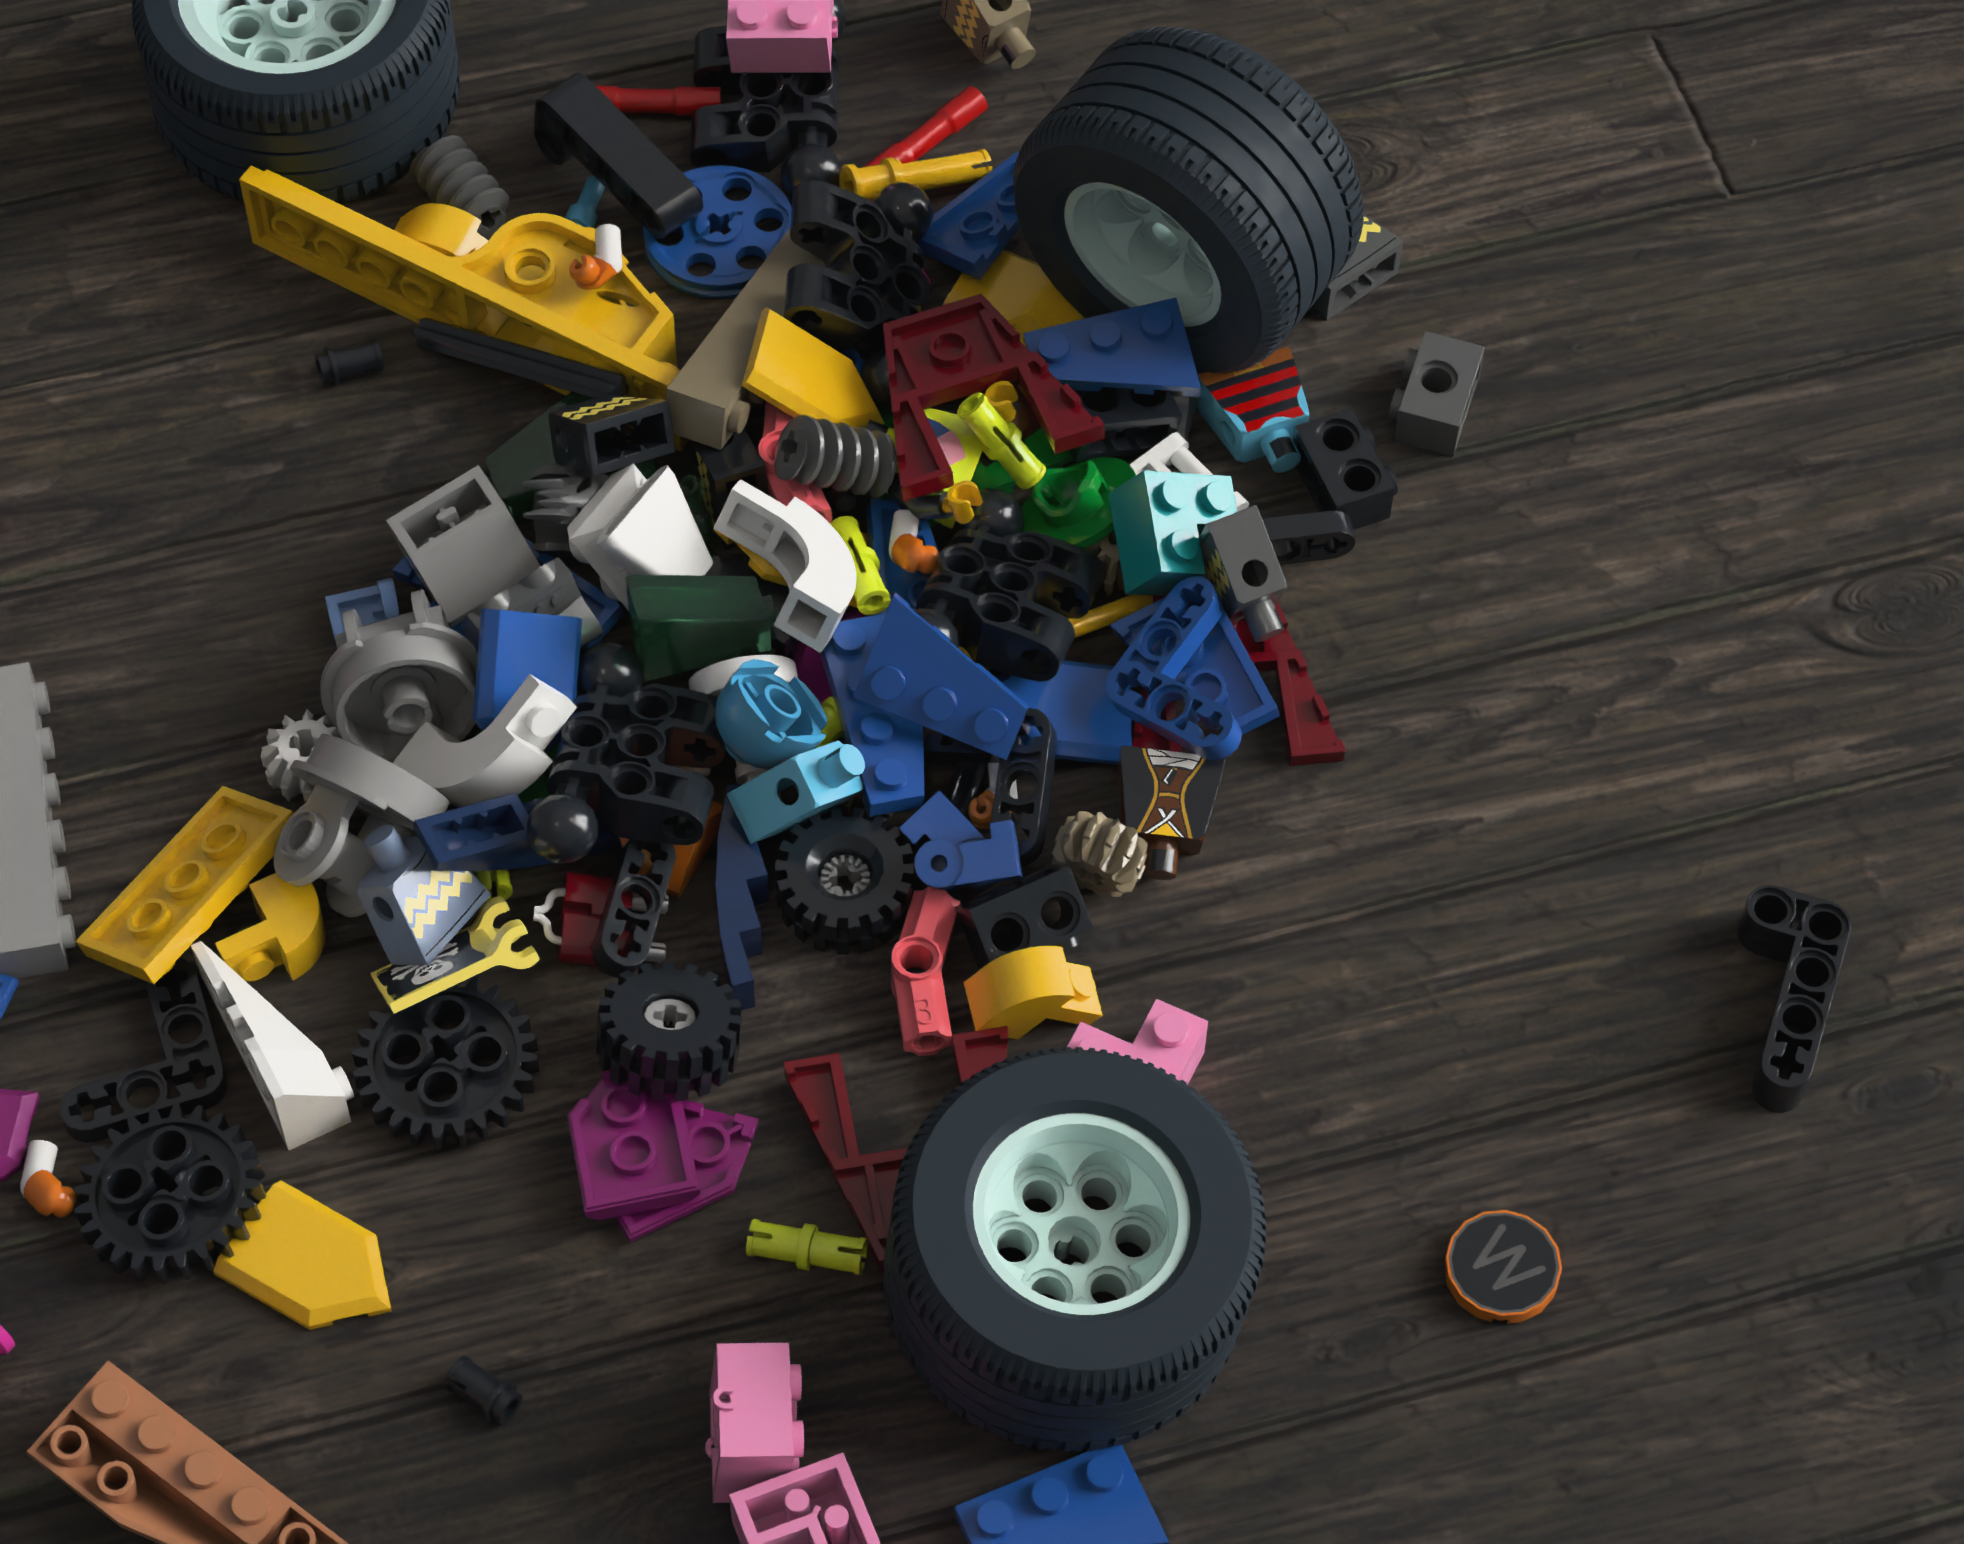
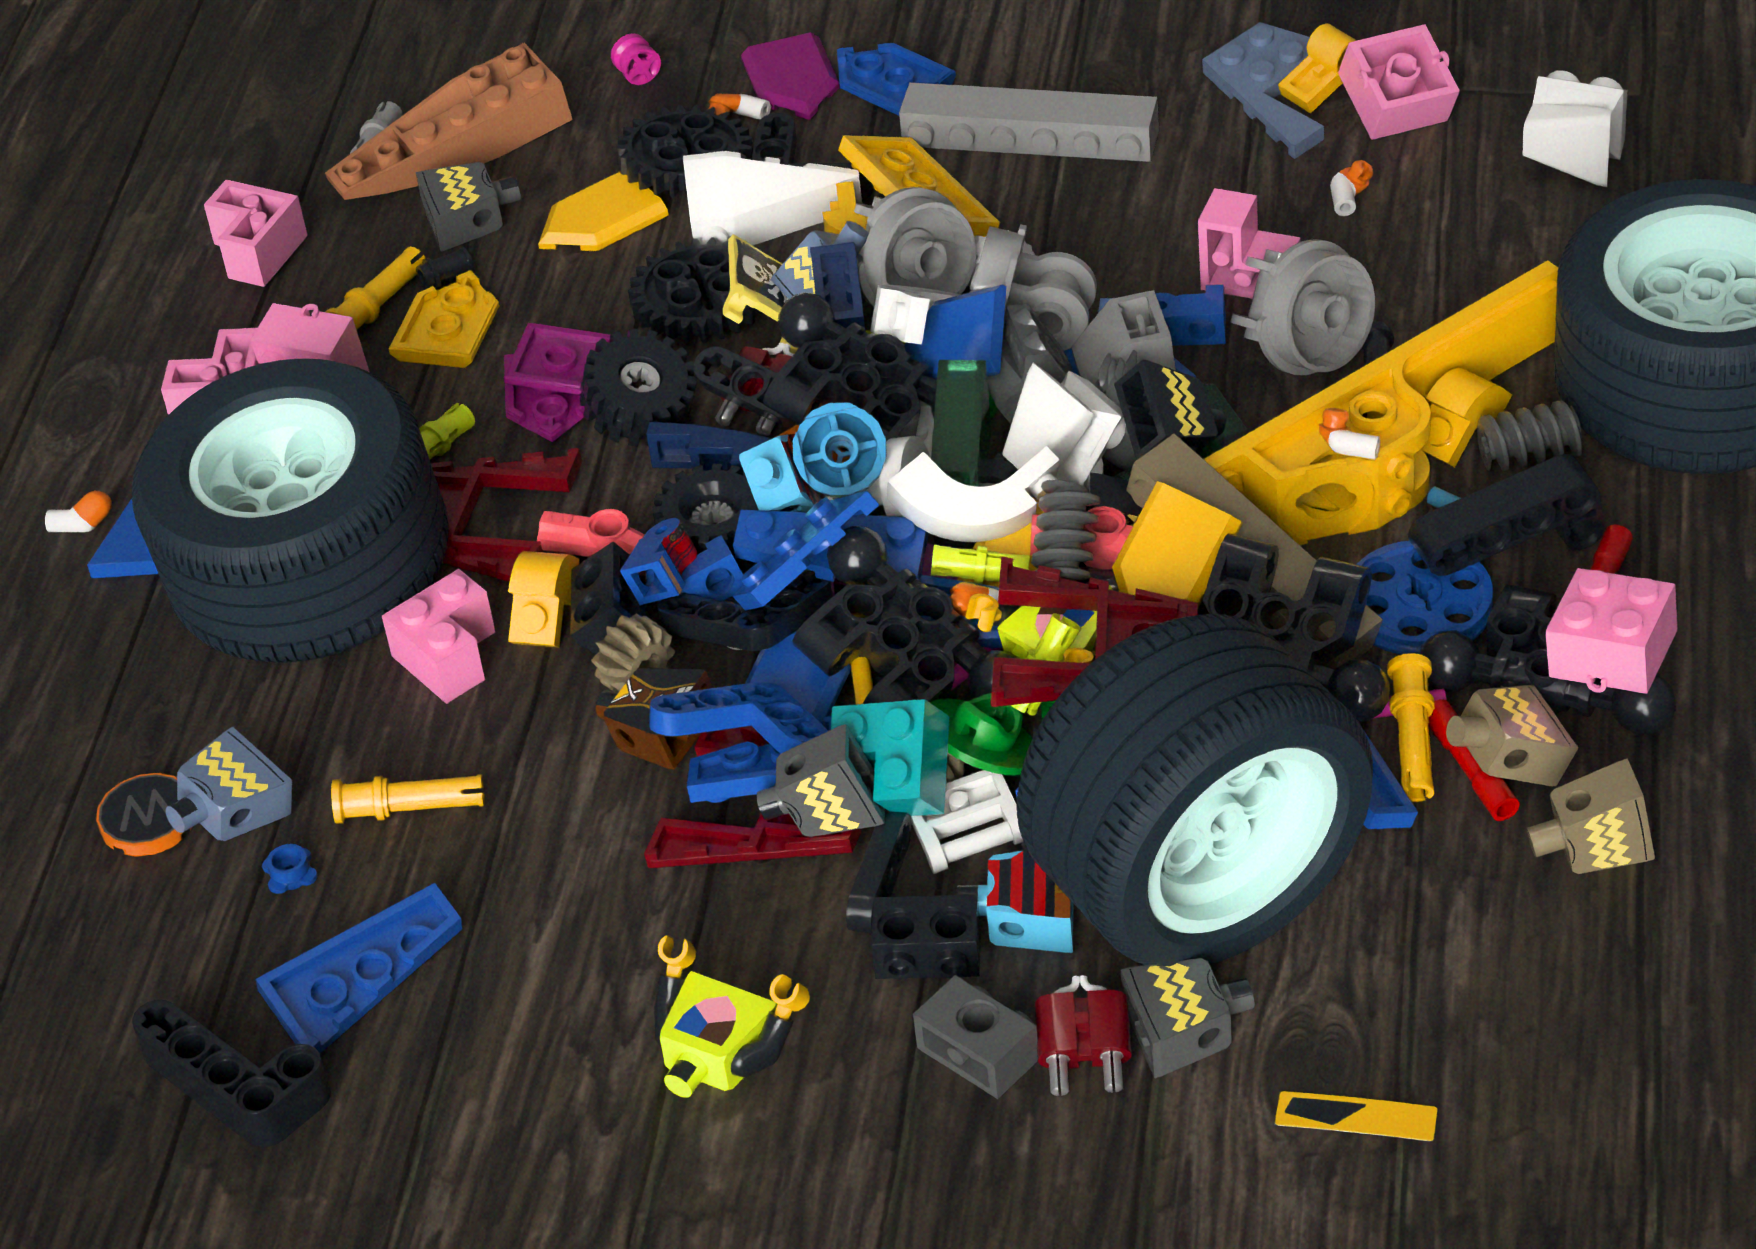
camera: 120 degrees right, 15 degrees down
none -> sand blue torso [166,727,292,841]
none -> blue wing [255,883,463,1053]
none -> blue plate [262,844,317,894]
none -> yellow pin [325,246,426,330]
none -> yellow pin [331,774,485,824]
none -> yellow tile [389,270,499,368]
none -> dark grey torso [415,162,521,251]
none -> torso [654,935,810,1098]
none -> dark red piece [1034,976,1132,1096]
none -> blue leg [1156,284,1226,346]
none -> bright pink brick [1198,188,1301,299]
none -> light grey piece [1231,239,1375,375]
none -> yellow sticker [1275,1091,1437,1141]
none -> arm [1330,160,1373,216]
none -> dark tan torso [1446,685,1578,786]

